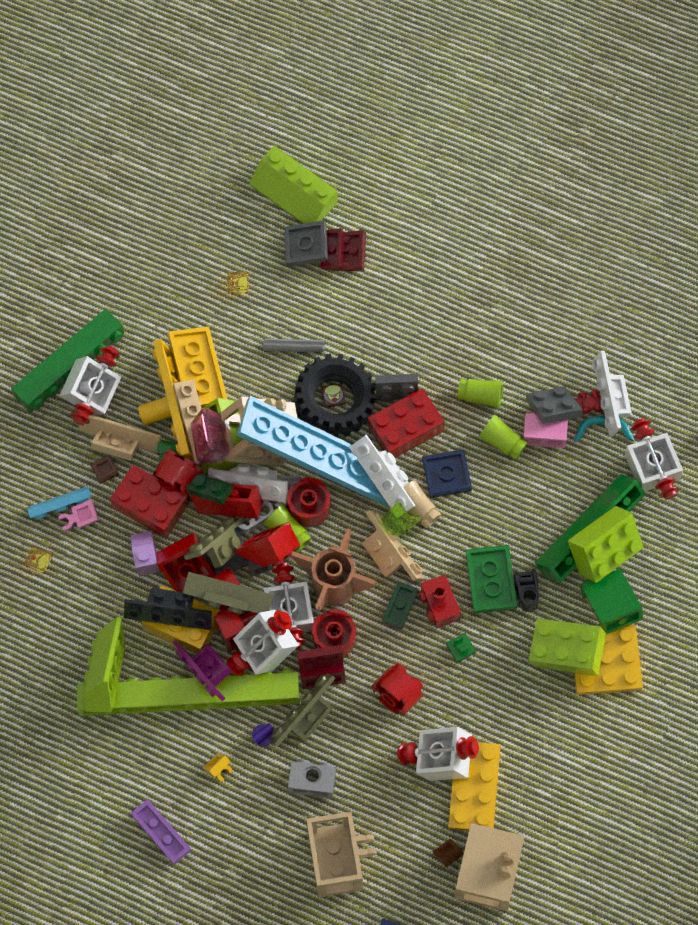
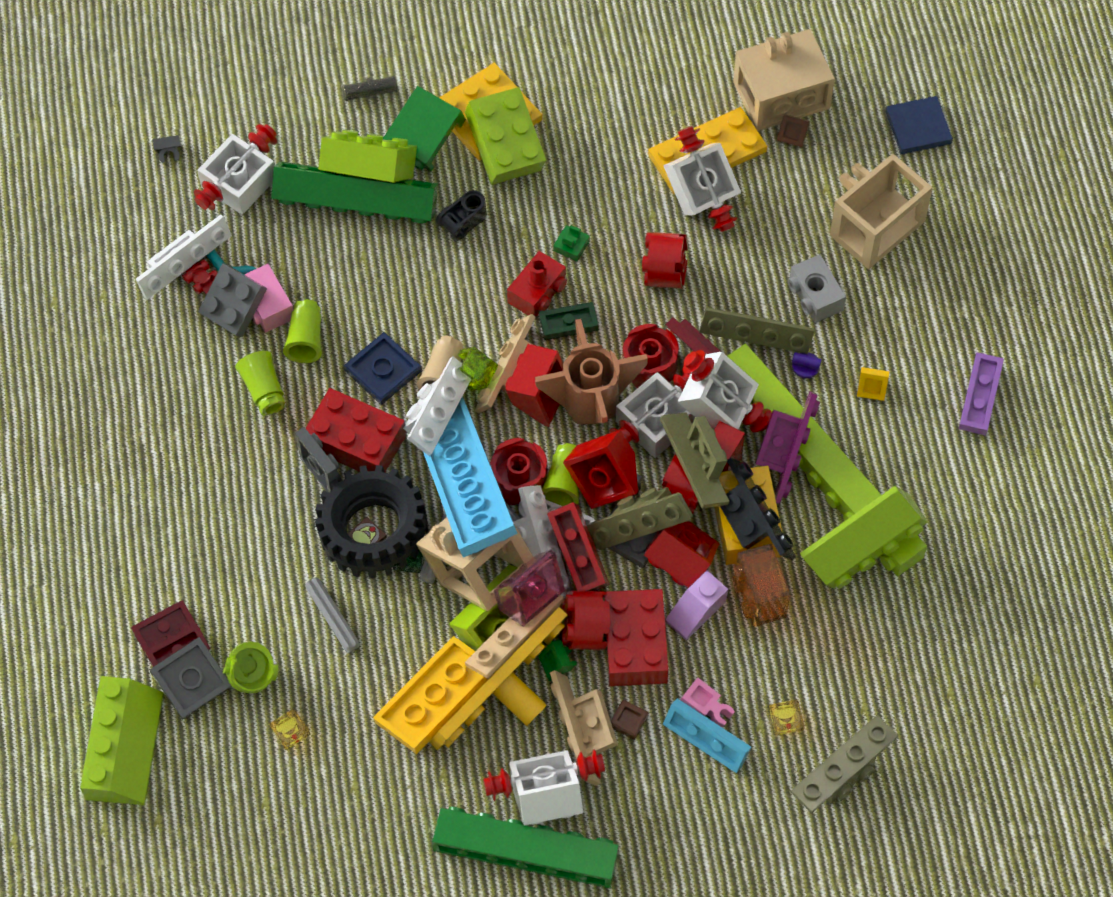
camera: 125 degrees left, 5 degrees down
dark green plate [186,473,234,505] -> none
green plate [465,545,517,614] -> none
none -> lime cap [223,641,278,693]
none -> clear smoke pin [342,75,398,102]
none -> red slope [505,344,563,427]
none -> clear orange brick [732,543,791,627]

